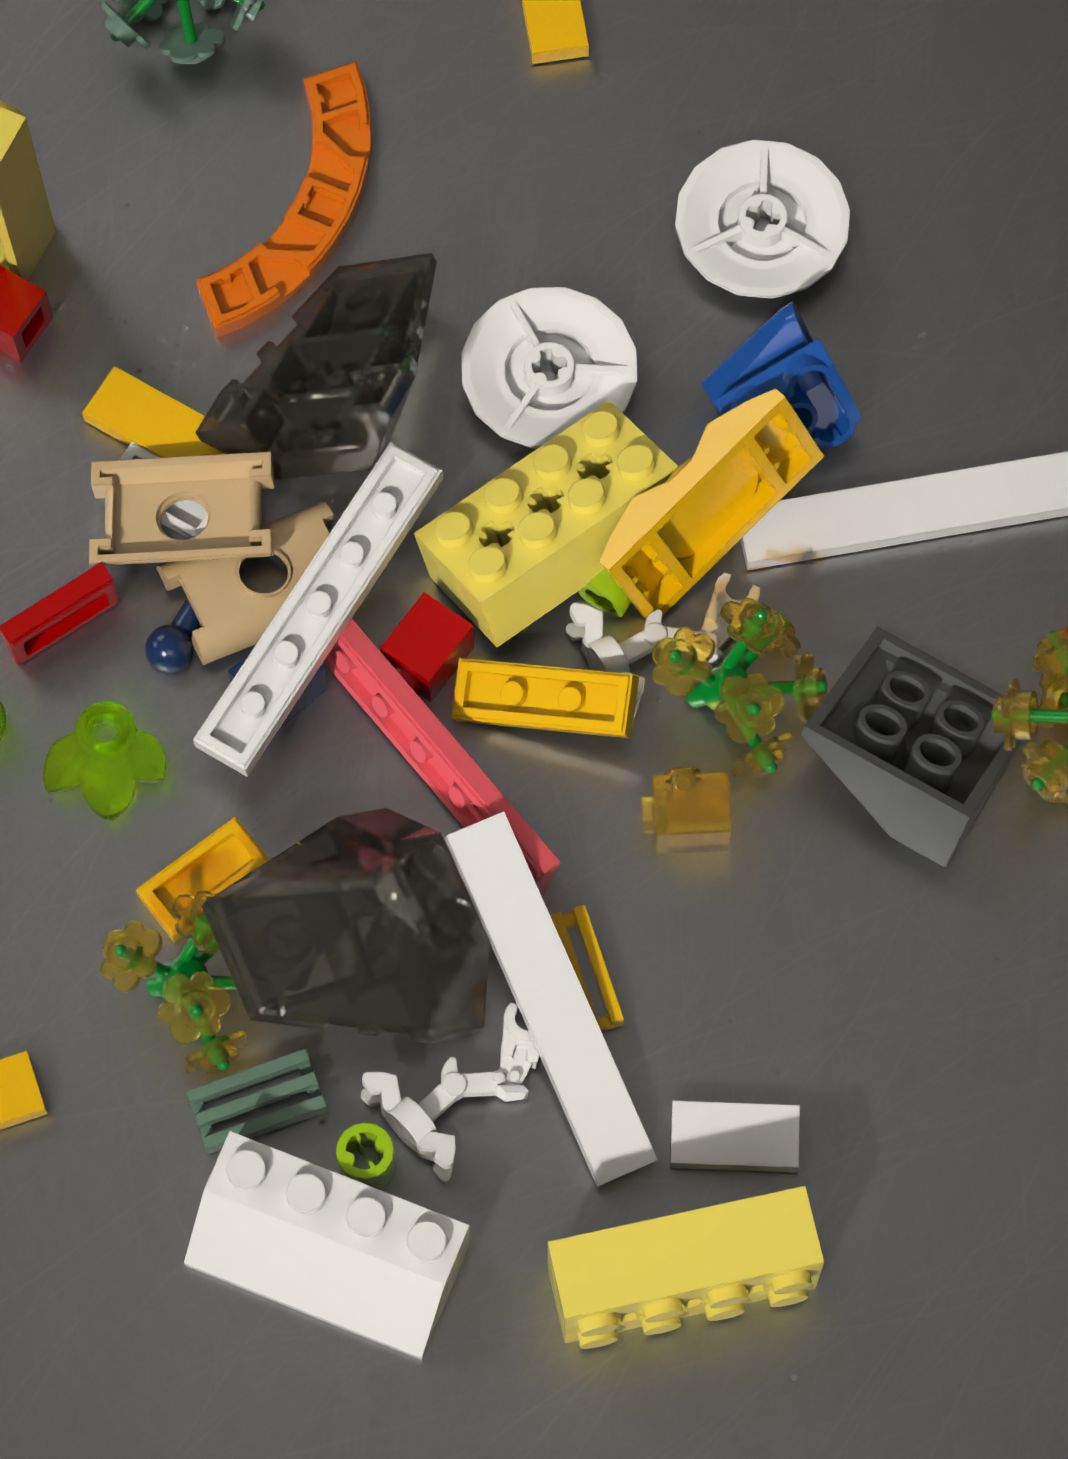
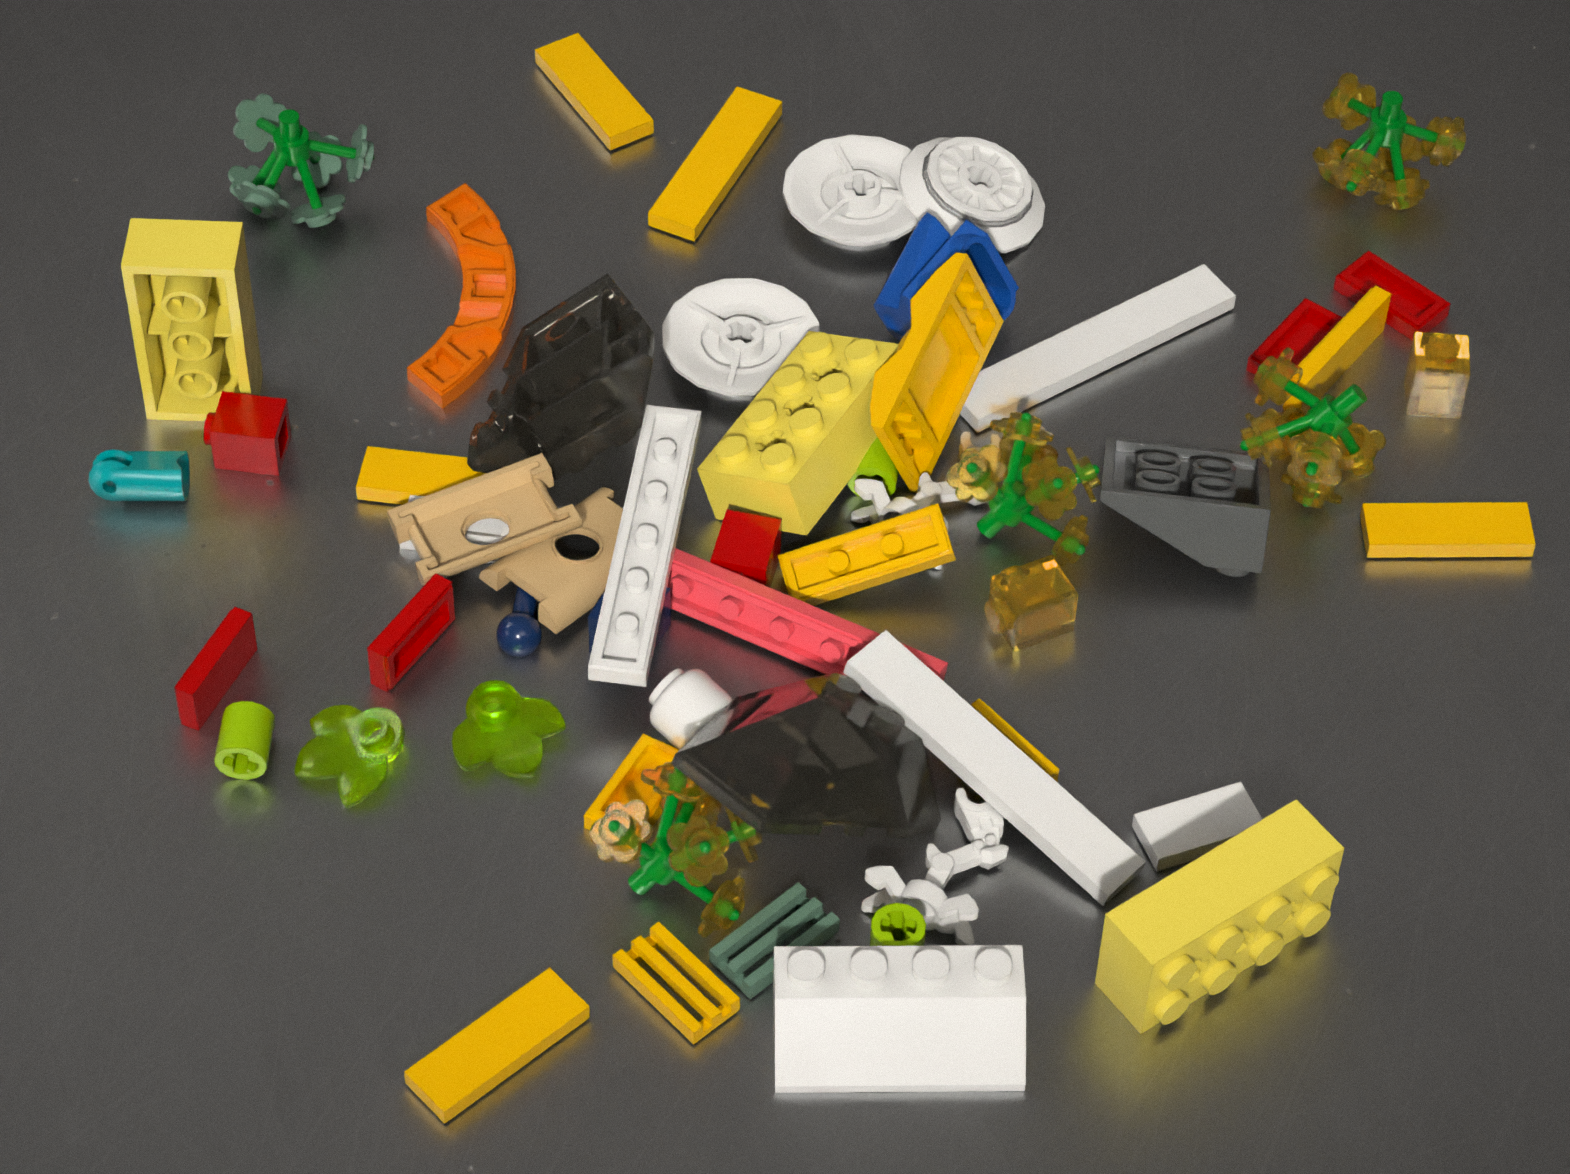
camera: 25 degrees left, 20 degrees down
none -> yellow tile [612,922,740,1045]
none -> yellow tile [648,86,782,242]
none -> white head [649,668,735,755]
none -> white piece [898,137,1045,253]

